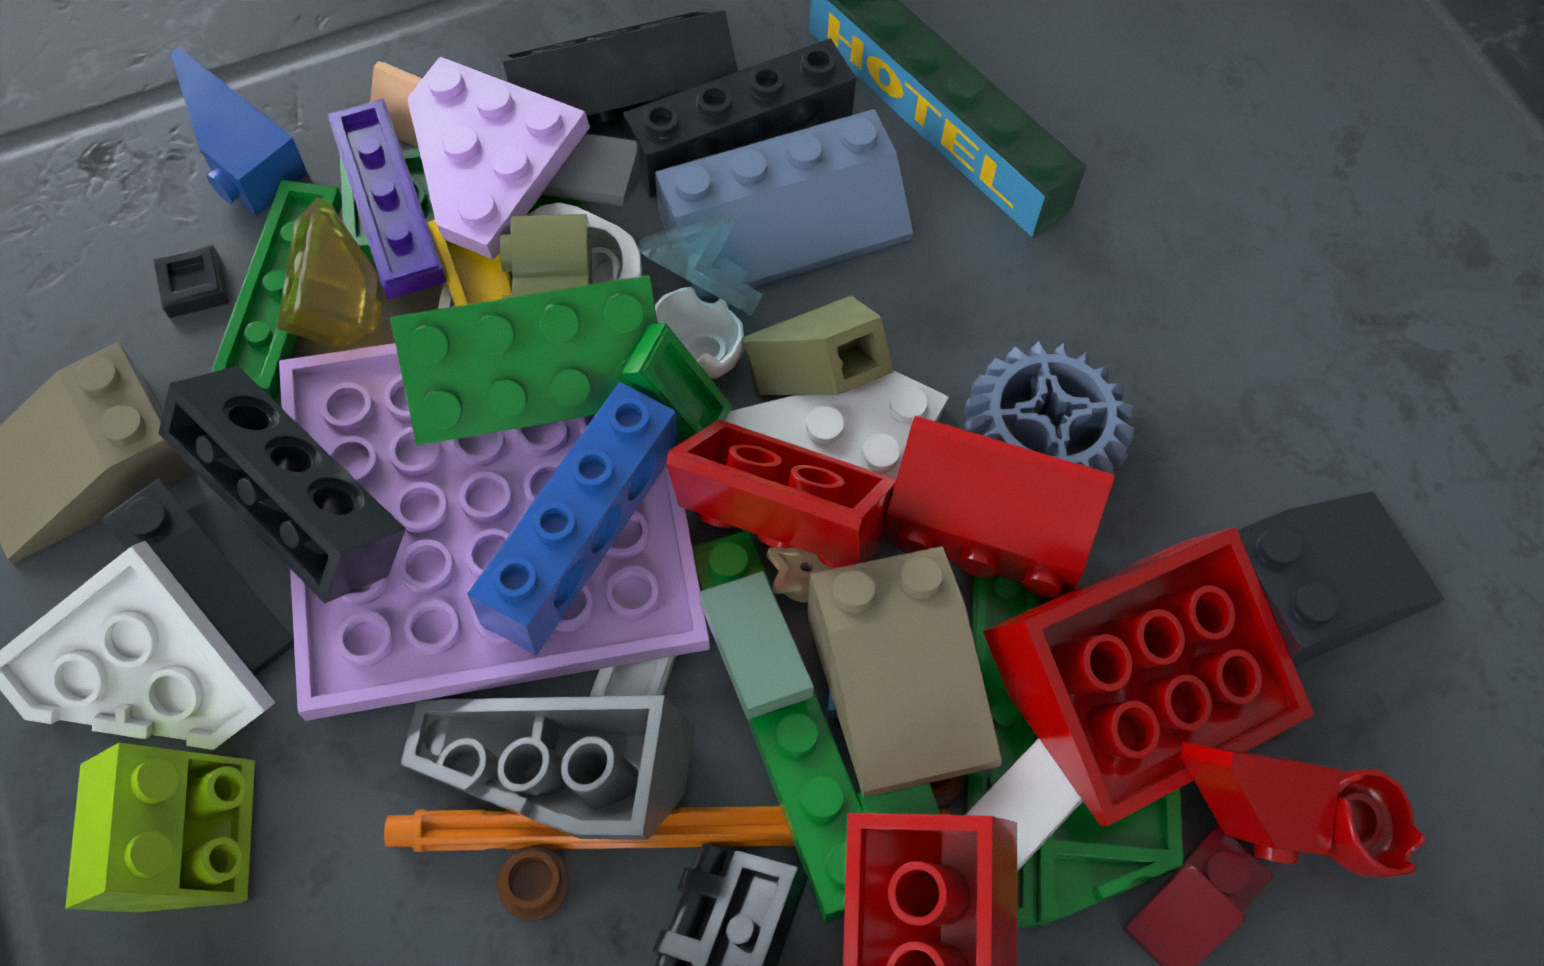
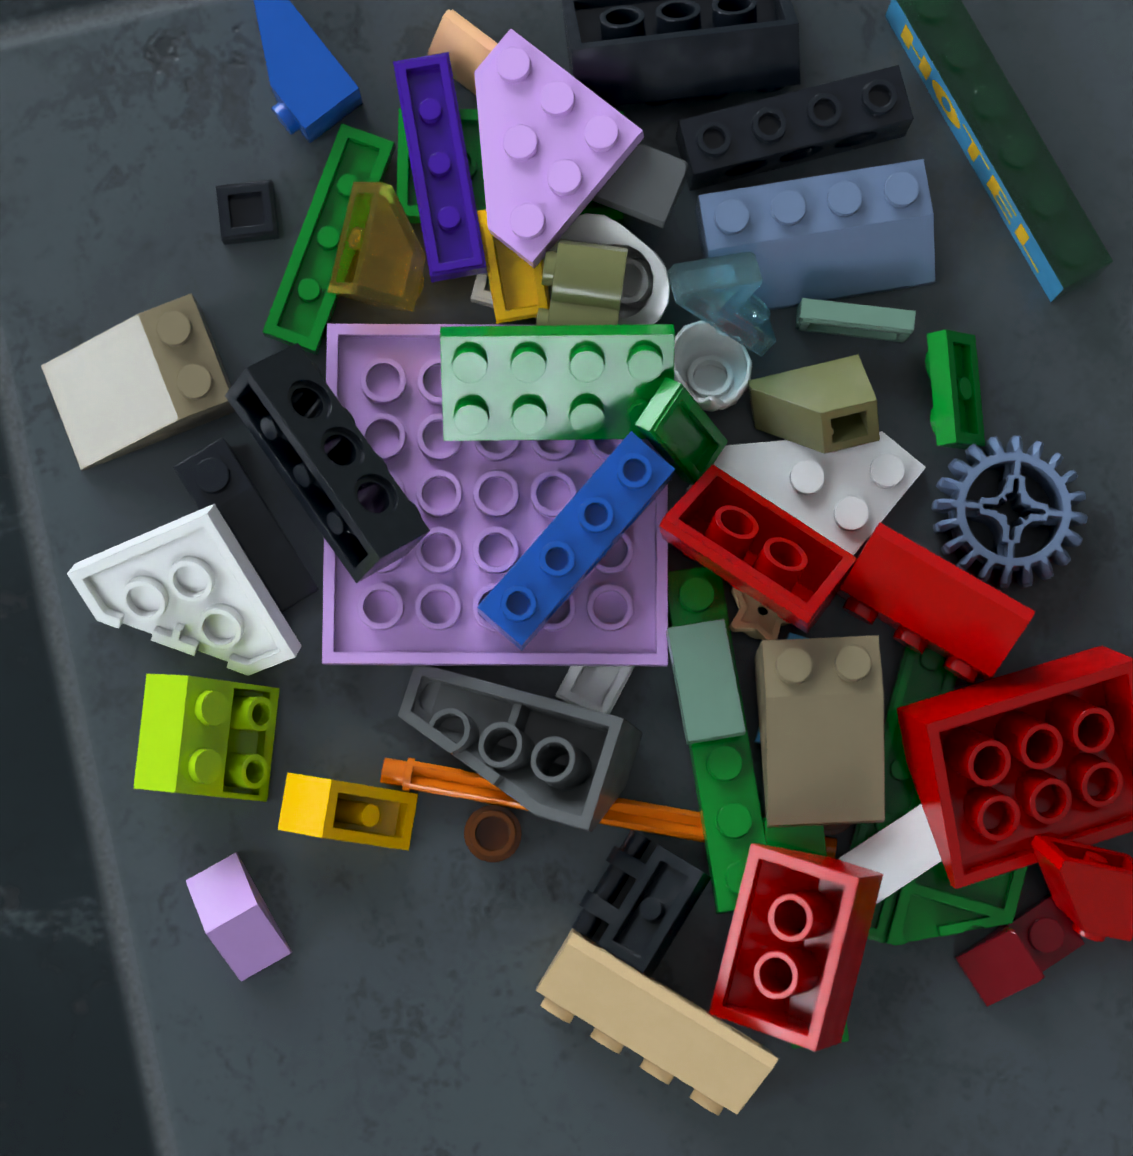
camera: 10 degrees right, 20 degrees up
none -> yellow slope [278,772,418,851]
none -> sand green tile [795,298,916,343]
none -> green plate [925,329,985,450]

